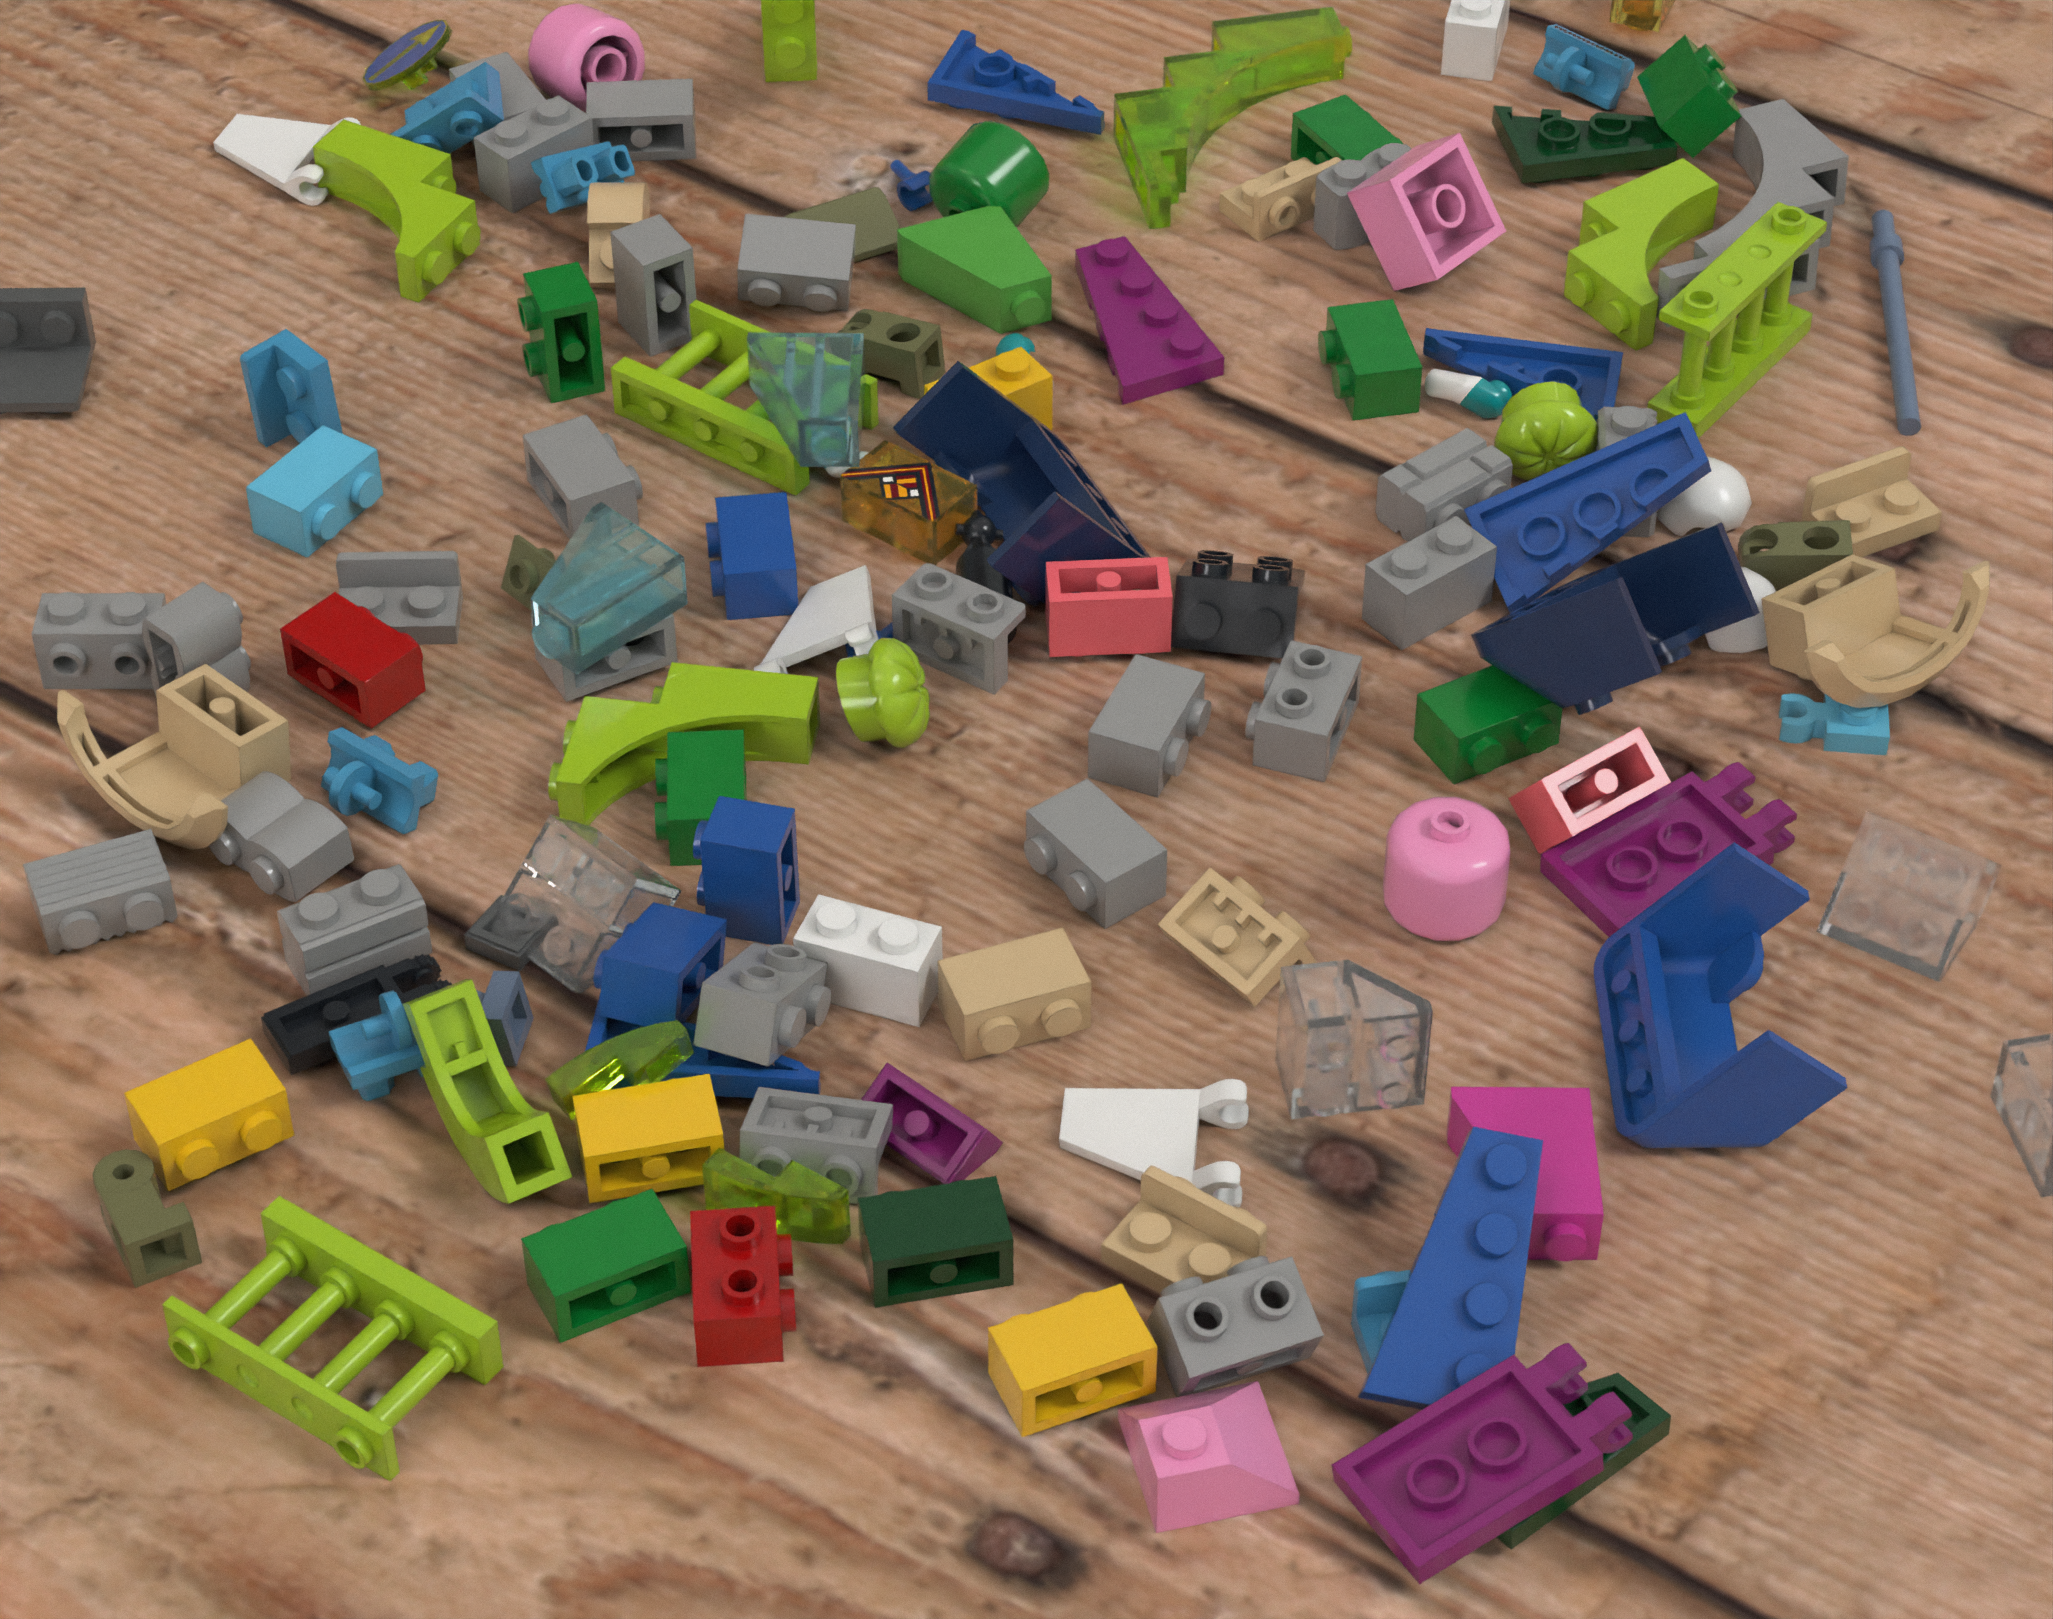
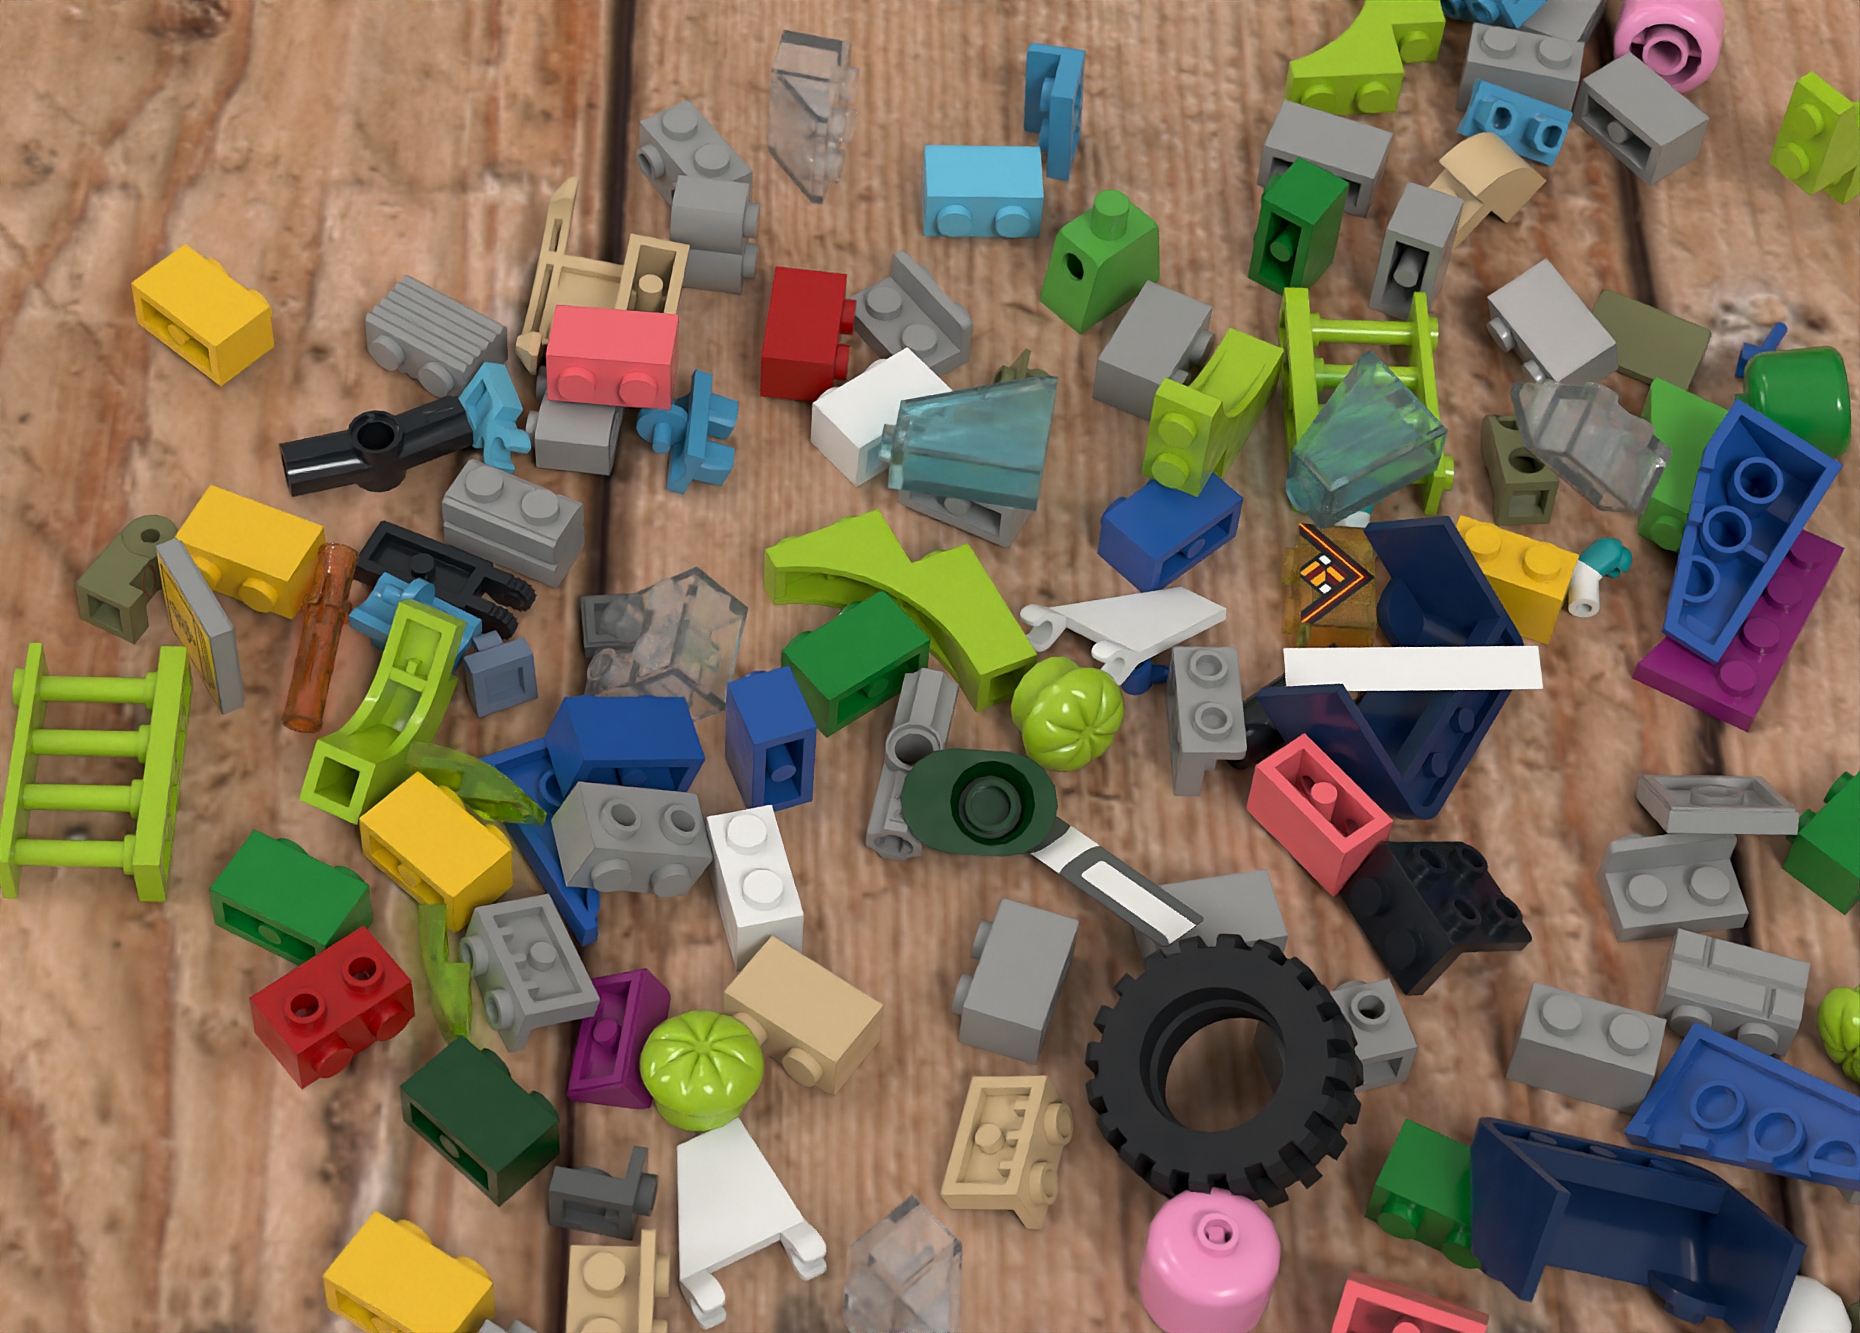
camera: 50 degrees right, 10 degrees up
none -> light grey tile [155,537,245,715]
none -> black piece [279,395,474,497]
none -> clear orange pin [281,543,359,733]
none -> medium azure plate [458,362,531,474]
none -> coral brick [546,305,679,410]
none -> dark grey bracket [549,1145,659,1241]
none -> lime piece [640,1010,765,1132]
none -> clear slope [768,30,860,205]
none -> white brick [811,347,954,487]
none -> light grey piece [865,667,959,862]
none -> dark green piece [900,748,1058,857]
none -> sticker [1027,816,1204,947]
none -> bright green torso [1039,189,1160,335]
none -> black tyre [1085,933,1364,1208]
none -> lime arch [1141,327,1285,497]
none -> light grey brick [1256,100,1393,218]
none -> white sticker [1283,646,1543,691]
none -> clear slope [1509,379,1673,515]
none -> light grey bracket [1596,833,1749,943]
none -> light grey tile [1636,775,1799,835]
none -> blue wedge [1661,399,1843,666]

